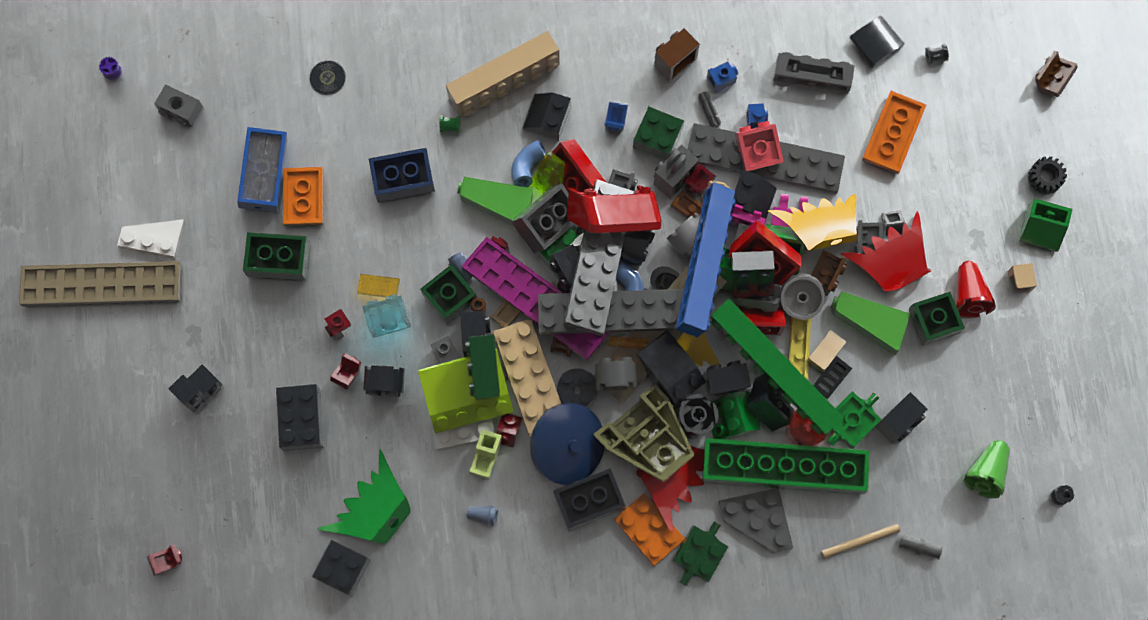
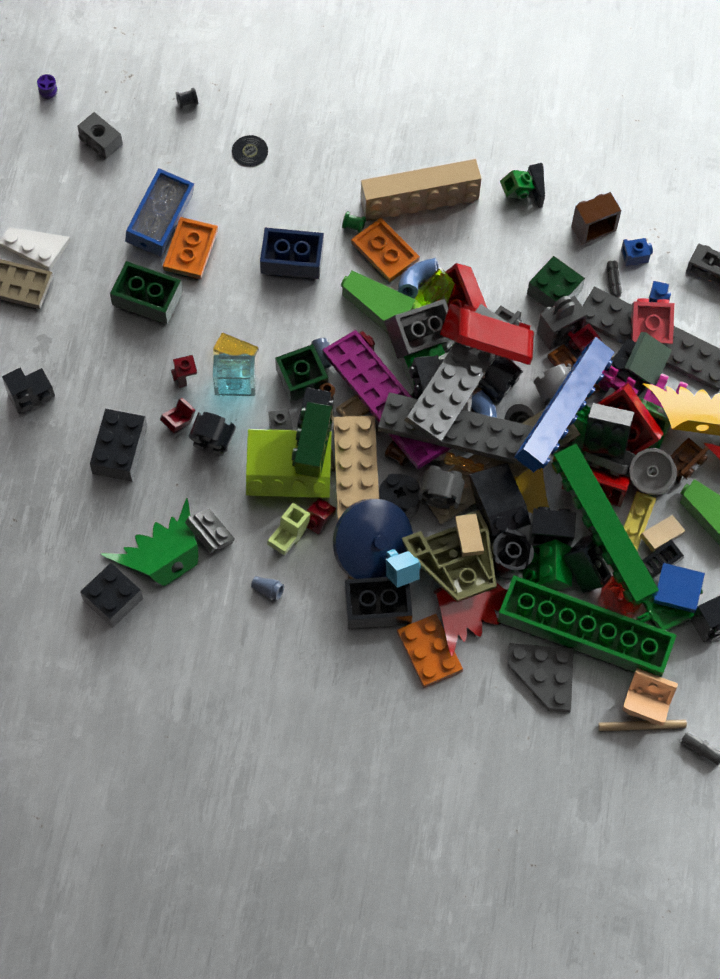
camera: 15 degrees right, 10 degrees down
white plate [432,418,495,451] -> none
black slope [523,92,571,140] -> none
blue bracket [604,101,628,132] -> none
dark green plate [672,521,729,586] -> none
none -> black bush [175,88,199,109]
none -> dark grey plate [185,509,235,553]
none -> orange plate [351,218,420,283]
none -> medium azure brick [386,549,421,587]
none -> tan tile [455,514,484,557]
none -> green brick [500,170,535,199]
none -> black slope [527,163,545,208]
none -> light nougat bracket [622,668,678,726]
none -> sand green tile [625,332,672,385]
none -> blue tile [653,563,705,613]

